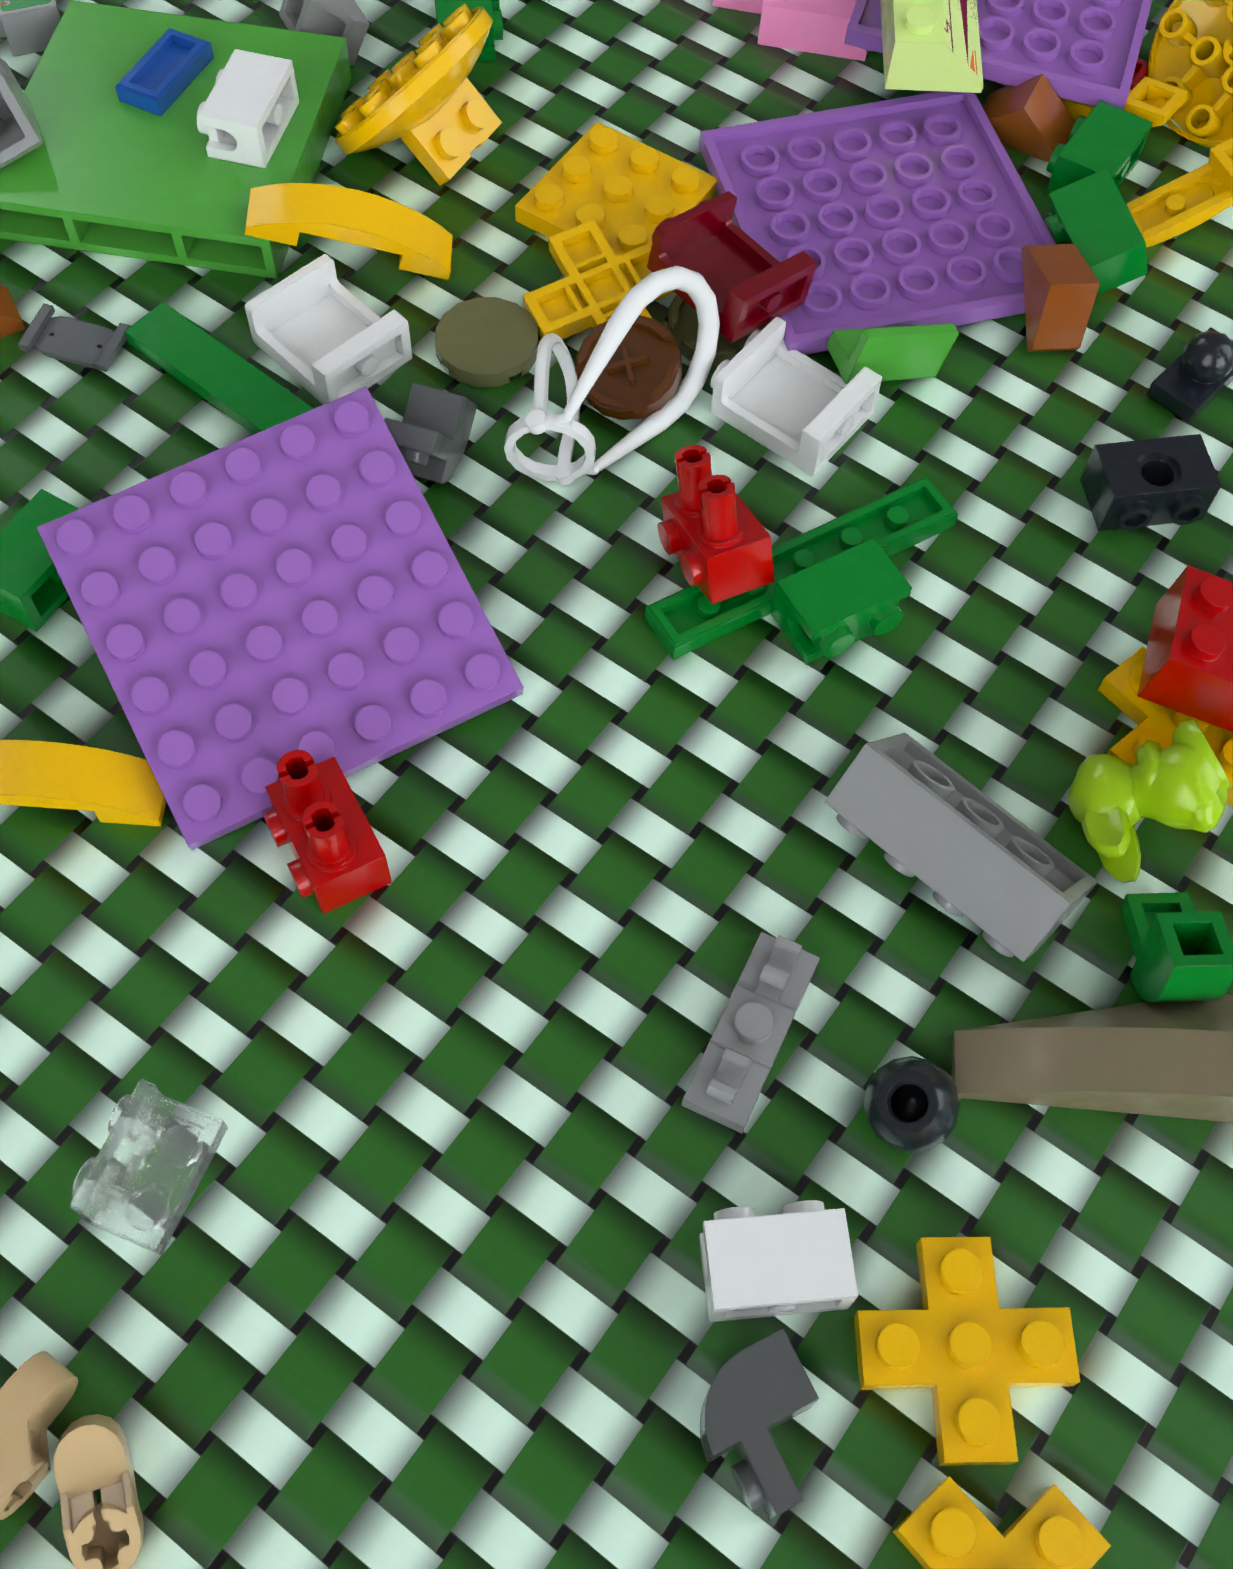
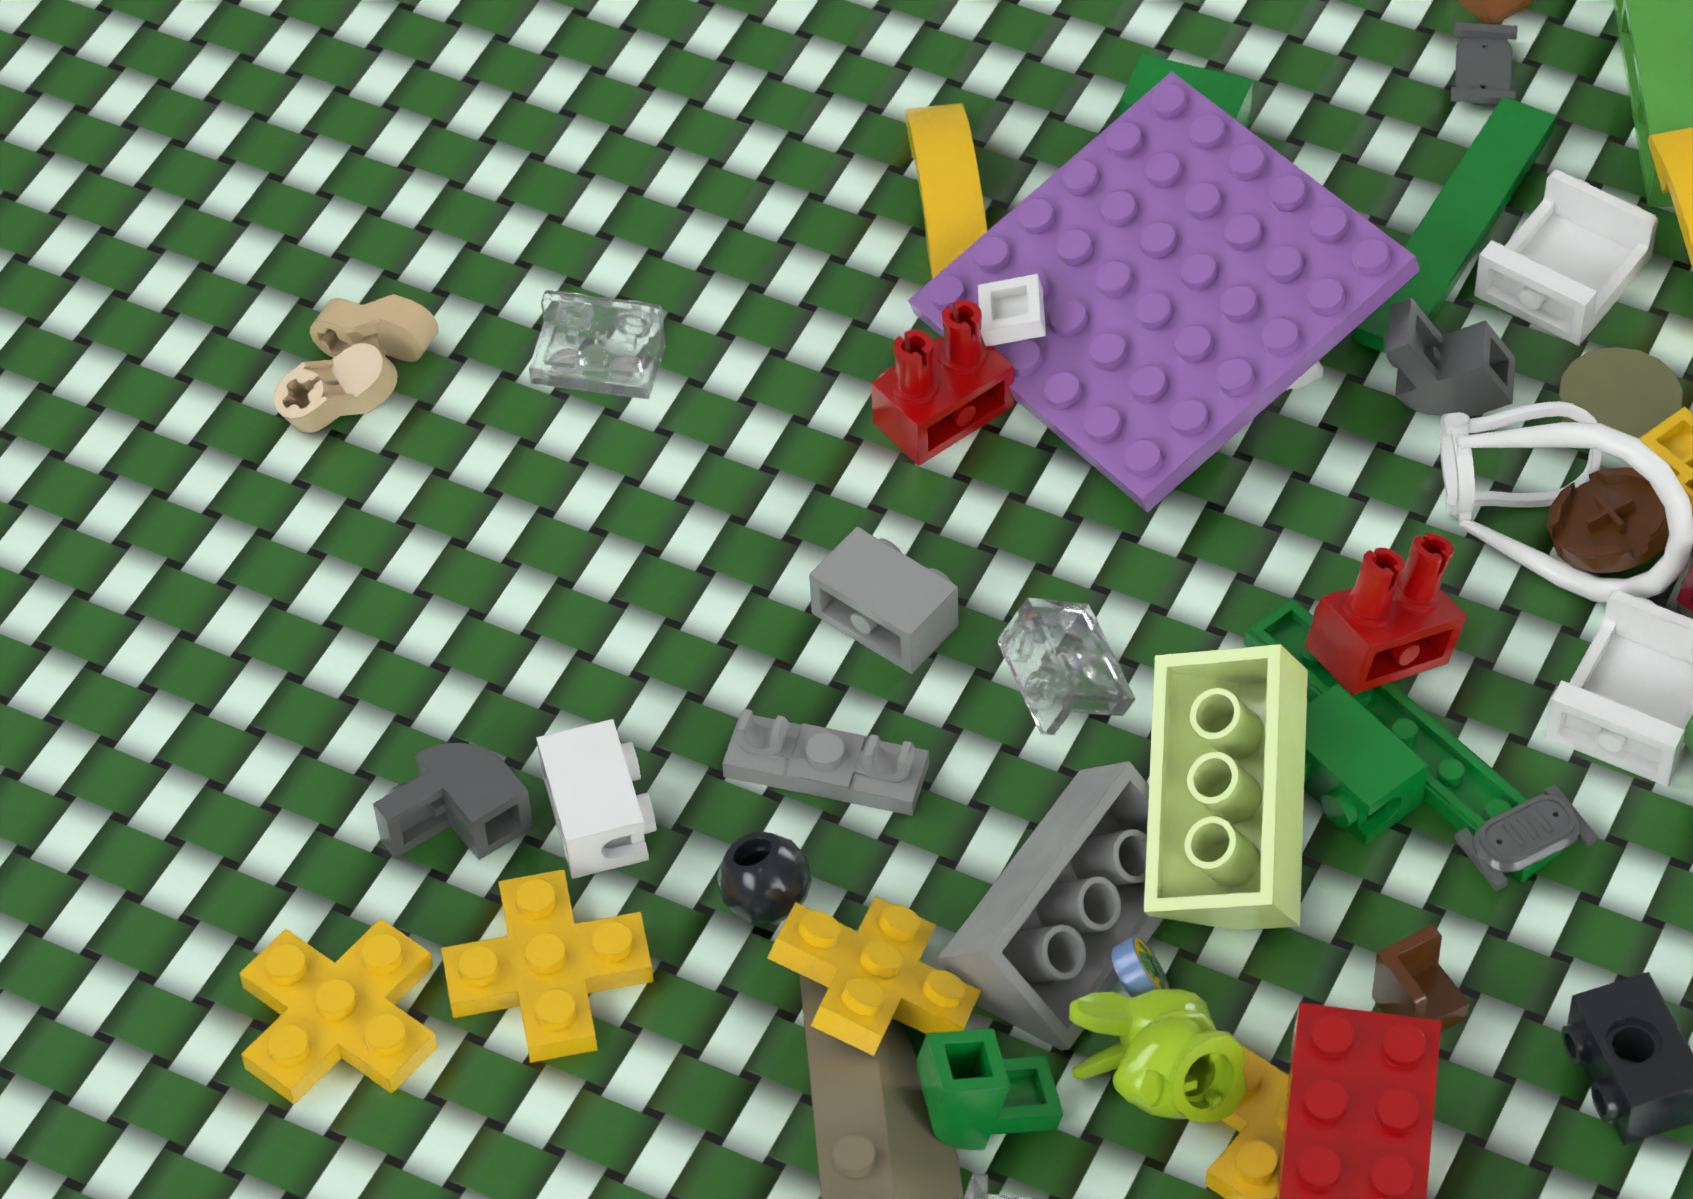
camera: 85 degrees right, 10 degrees down
none -> yellow plate [767,896,981,1056]
none -> light grey brick [809,527,959,674]
none -> white plate [978,274,1046,347]
none -> clear bracket [998,598,1136,735]
none -> medium blue tile [1111,935,1169,998]
none -> yellowish green slope [1144,644,1308,930]
none -> reddish brown panel [1372,925,1469,1031]
none -> dark grey piece [1455,784,1598,891]

